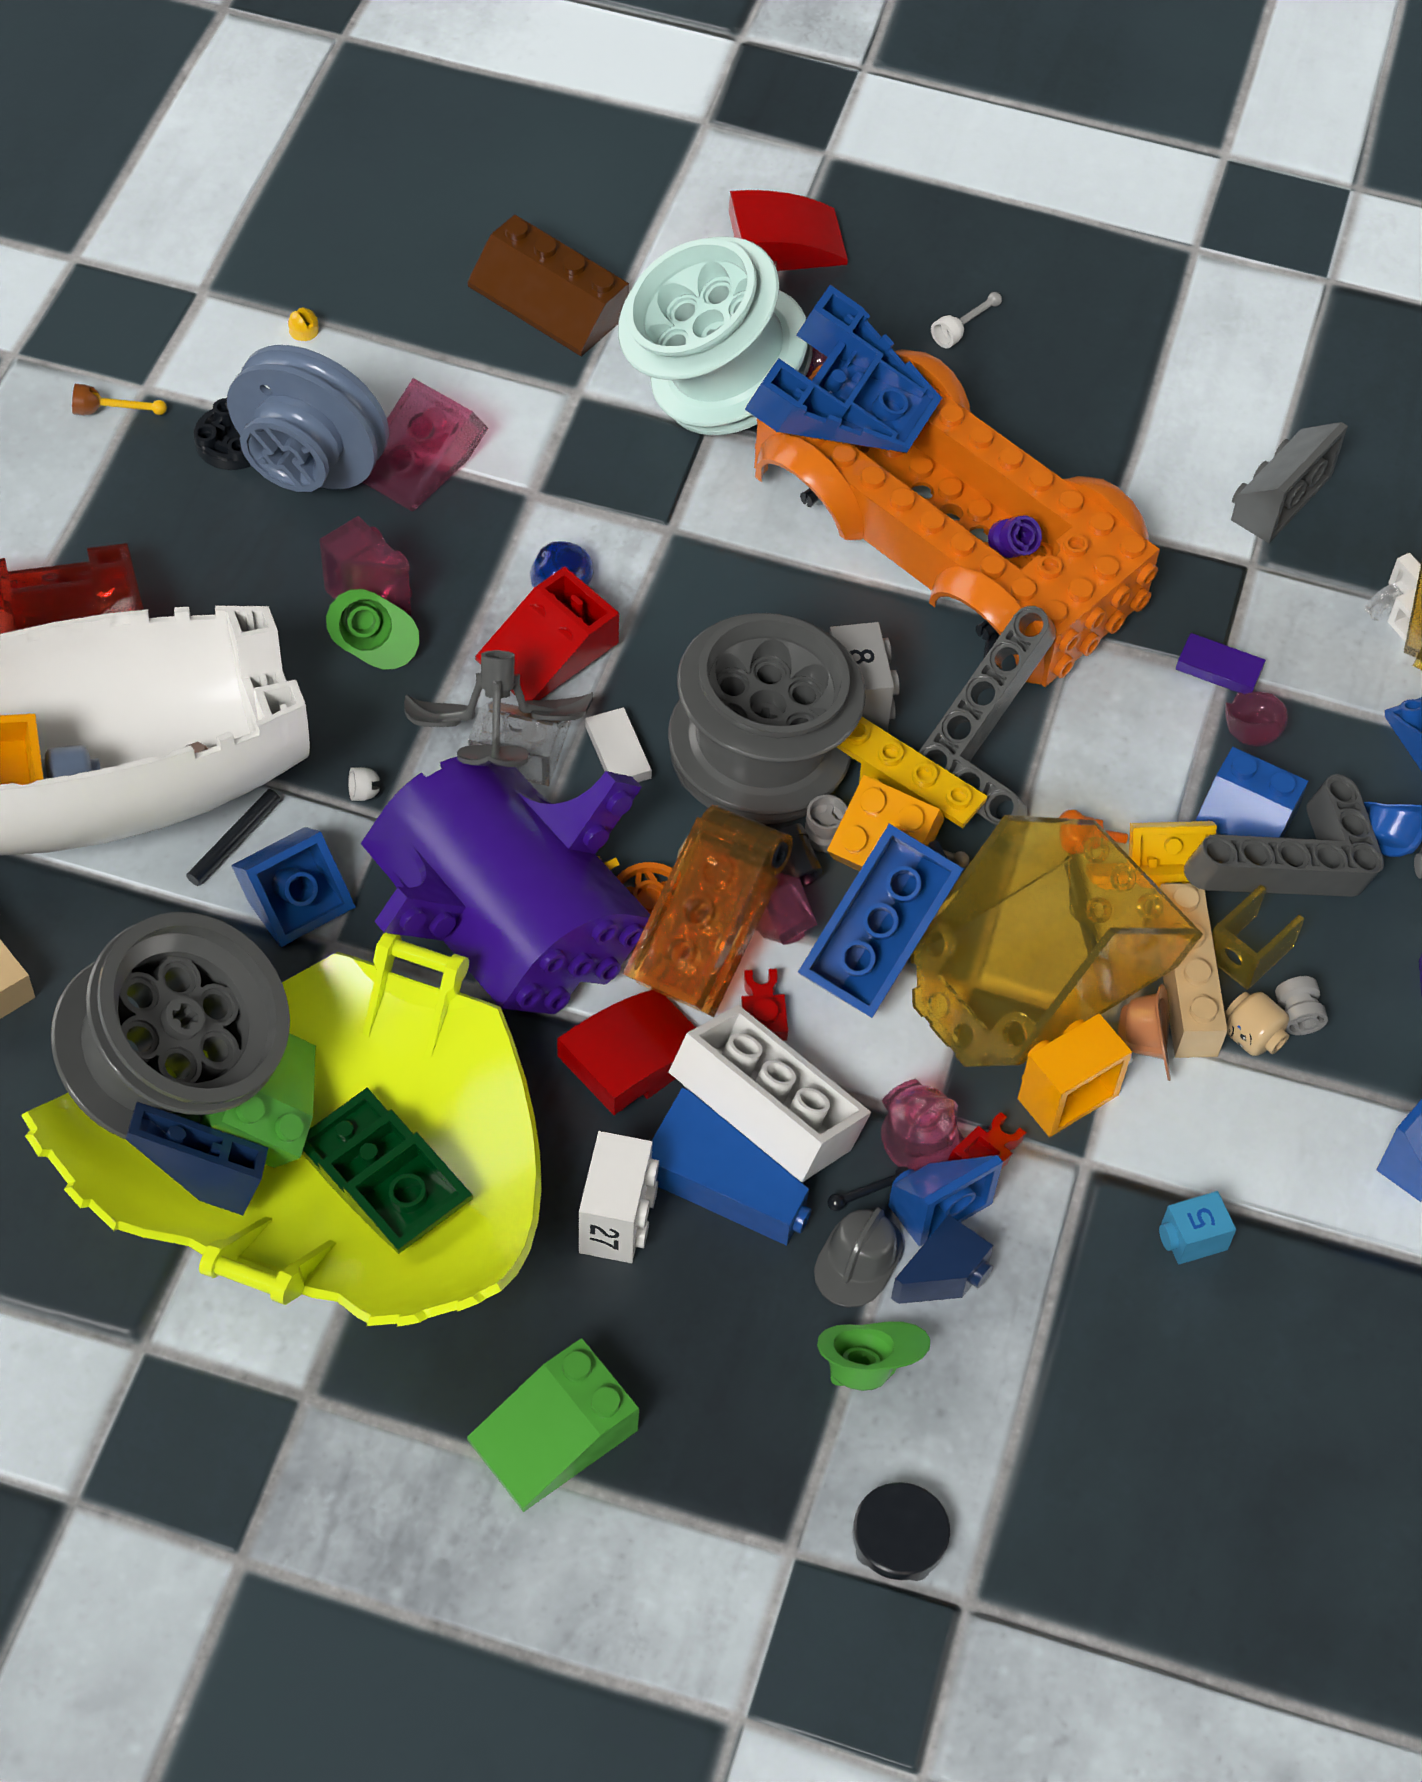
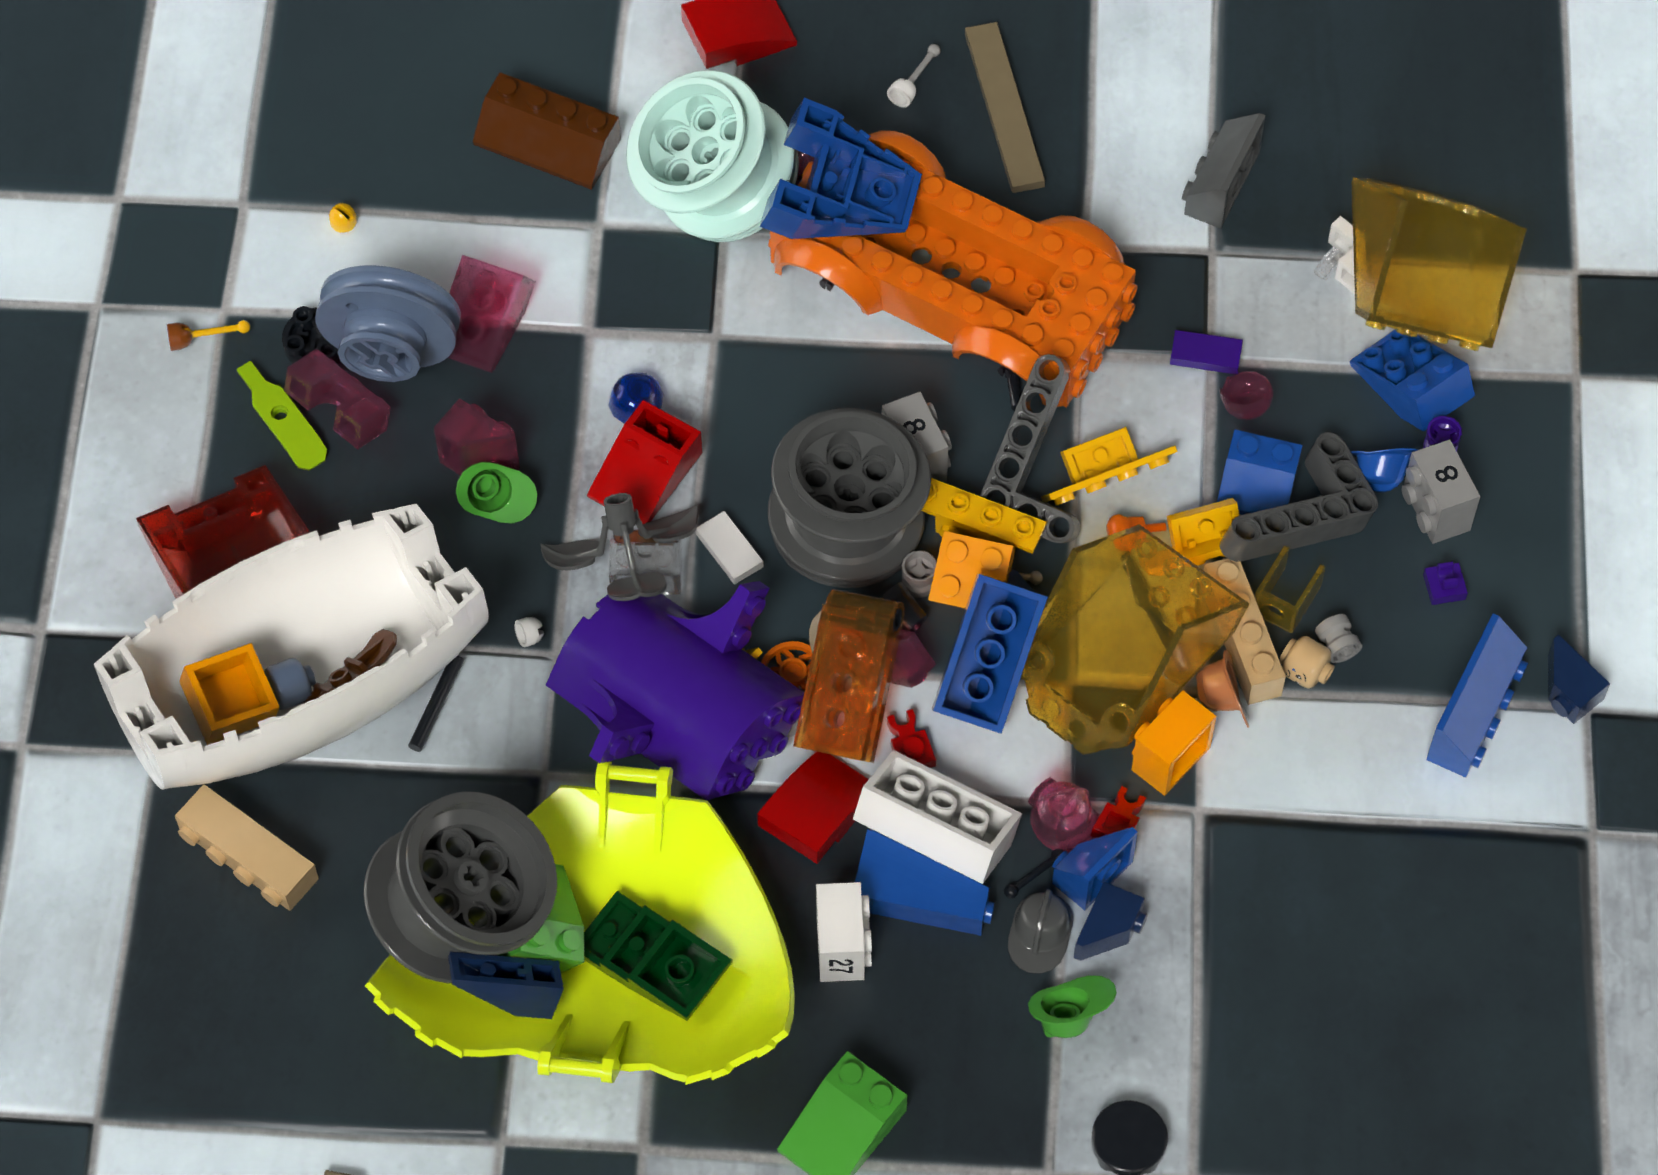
camera: 10 degrees left, 5 degrees up
blue slope [231,827,356,947] -> none
dark purple wheel [988,515,1042,559] -> none
dark azure brick [1159,1191,1236,1265] -> none
none -> lime piece [236,361,327,471]
none -> clear pink arch [284,349,391,449]
none -> dark tan tile [965,22,1045,194]
none -> yellow bracket [1041,427,1178,506]

